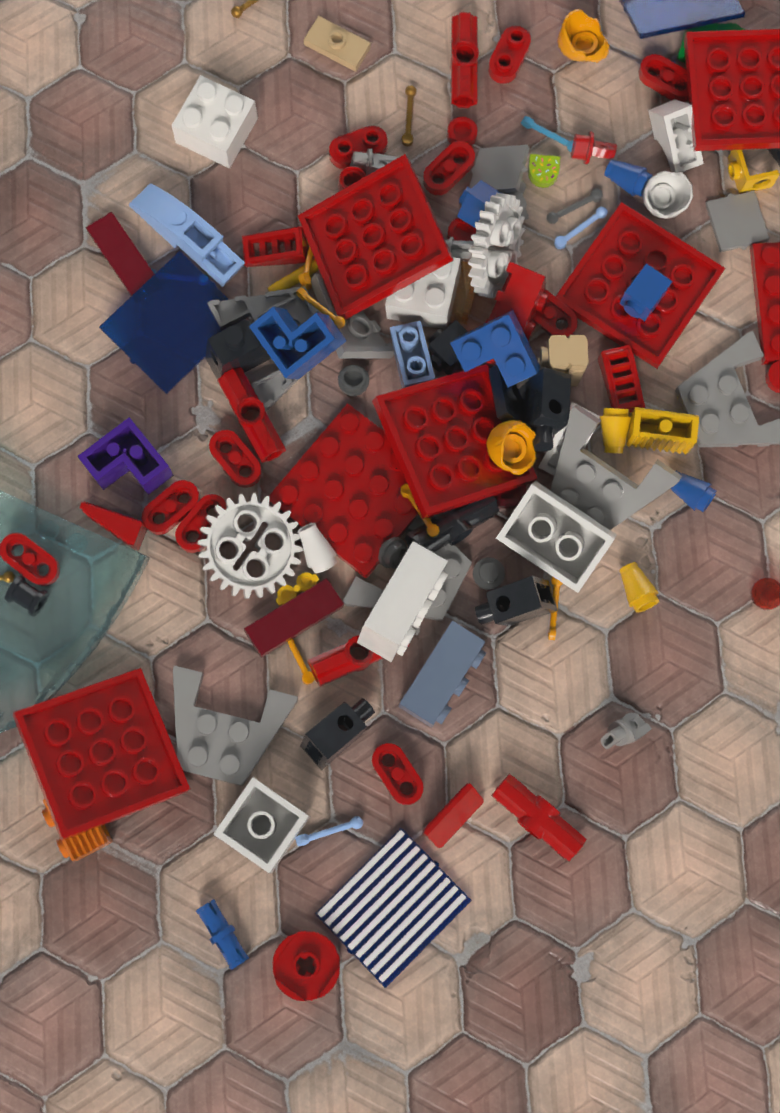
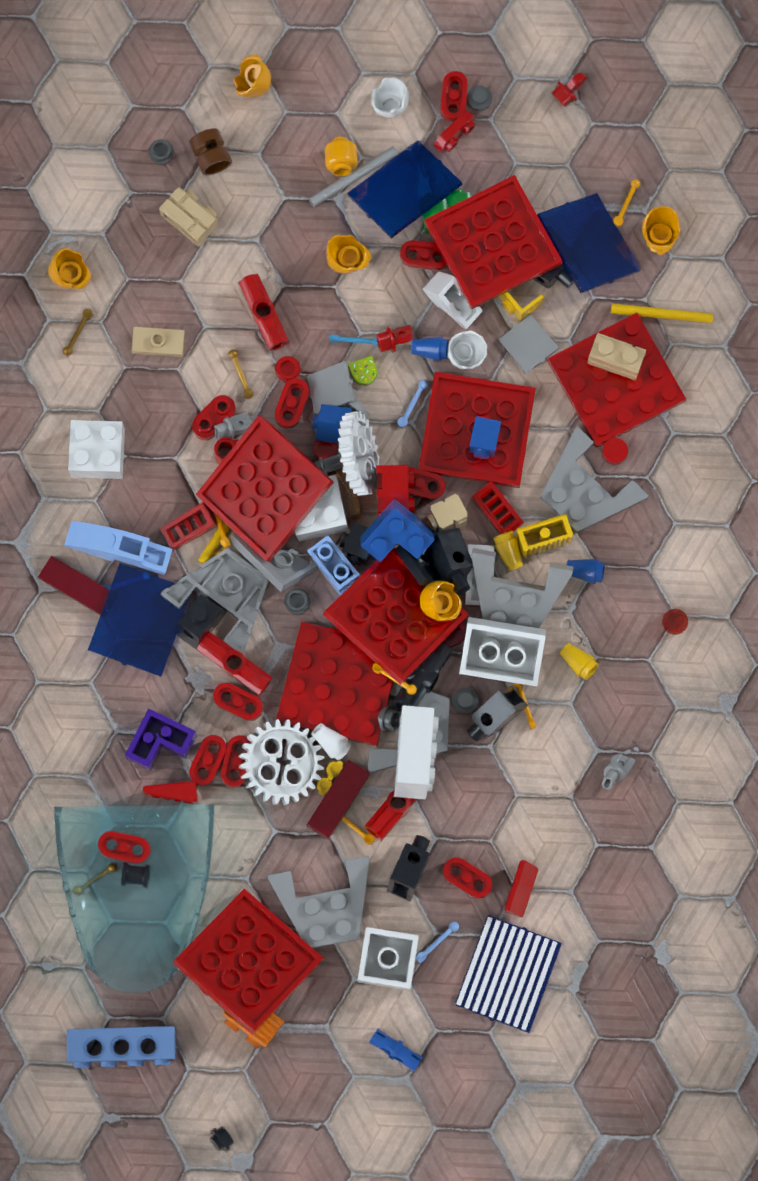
camera: 20 degrees left, 0 degrees up
blue brick [249,306,347,380] -> none
red plate [273,930,340,1001] -> none
light orange hinge [296,287,345,329] -> none
sand blue brick [399,621,486,728] -> none
red plate [488,26,531,84] -> none
red piece [491,773,587,862] -> none
dark grey hinge [547,189,603,224] -> none

